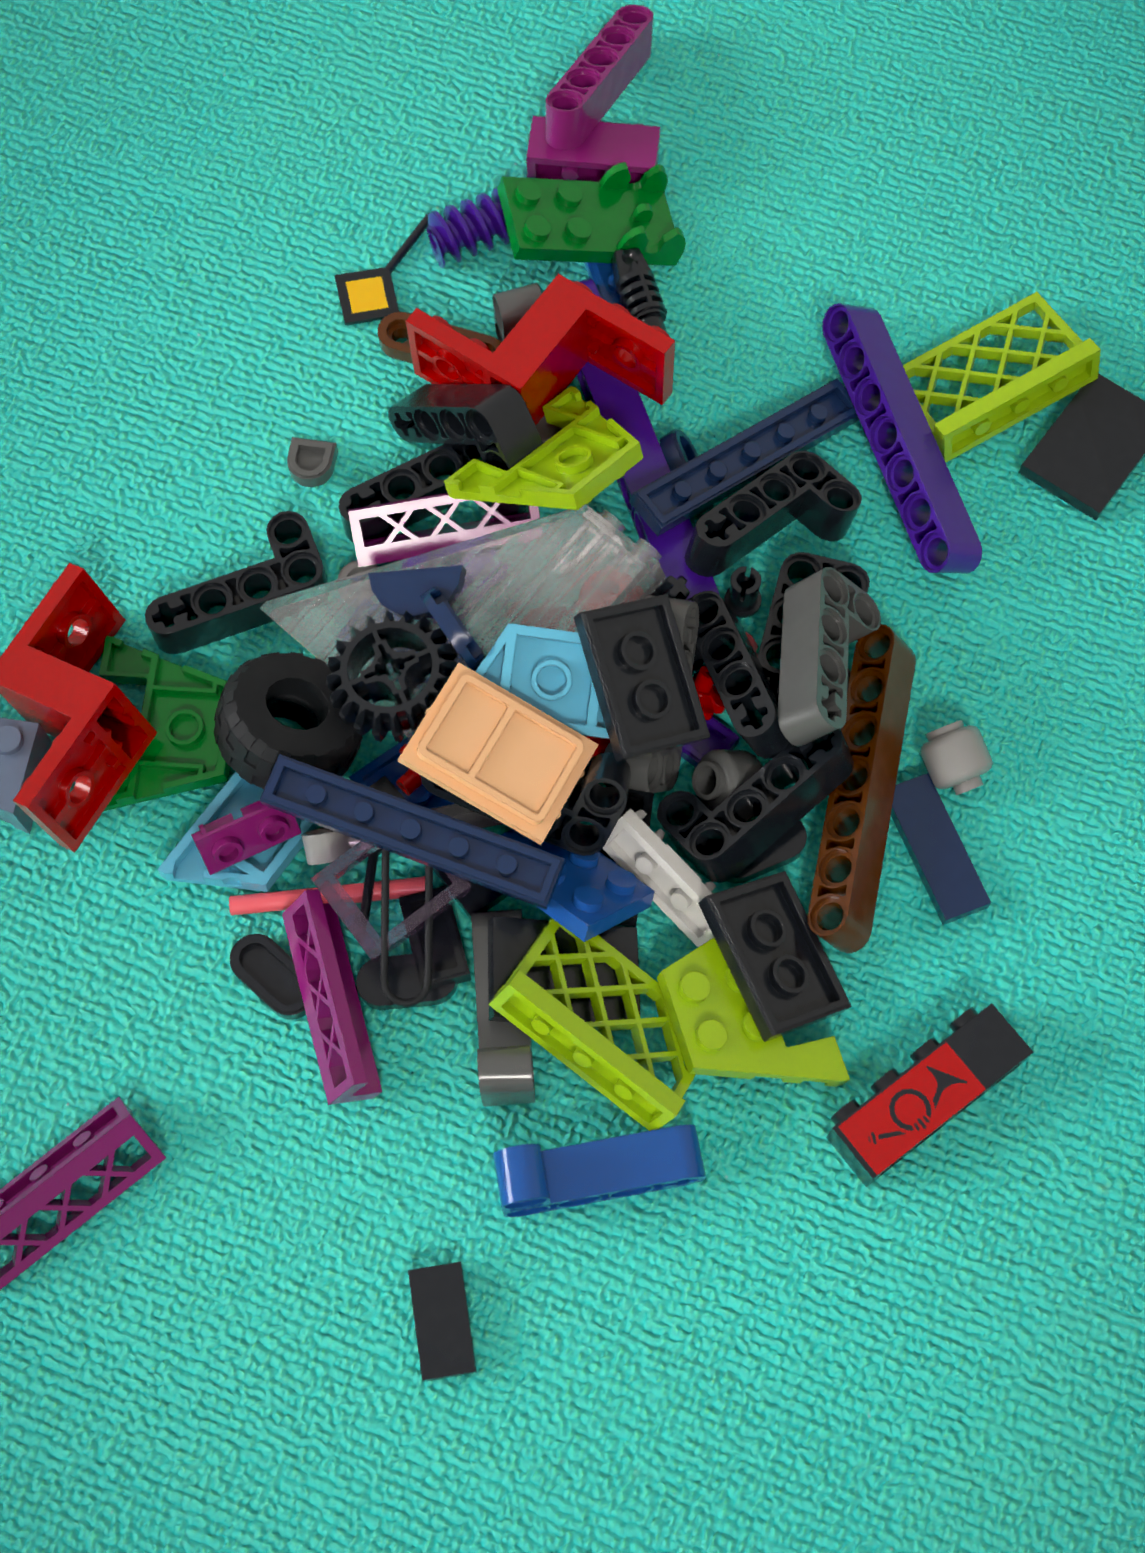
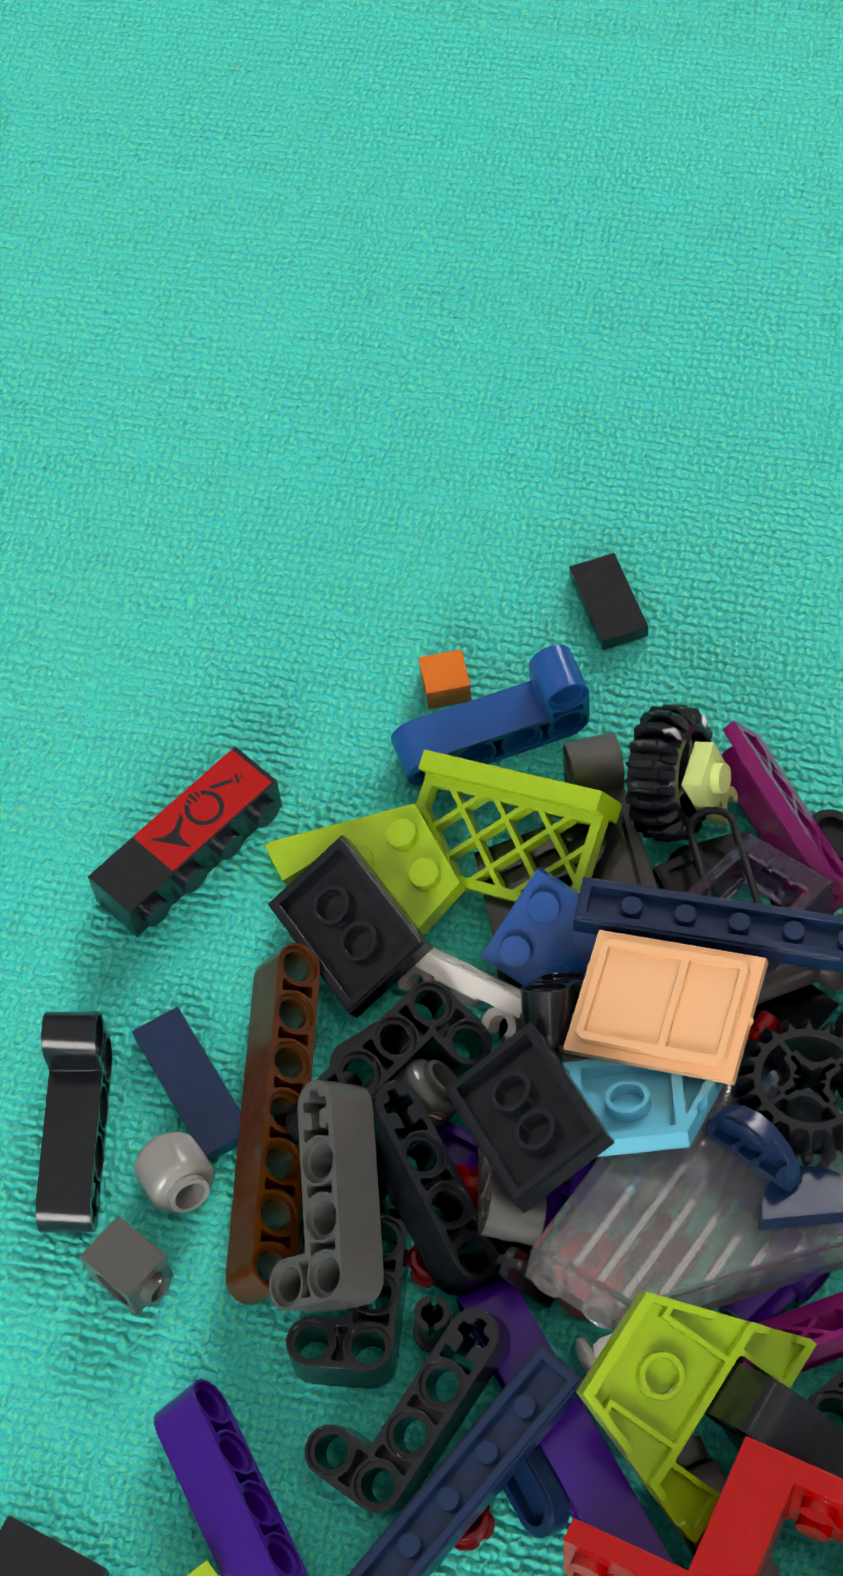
camera: 175 degrees right, 10 degrees down
none -> black beam [35,1011,112,1233]
none -> dark grey brick [80,1216,174,1316]
none -> orange piece [419,649,472,709]
none -> black gear [624,704,713,843]
none -> yellowish green plate [682,742,738,825]

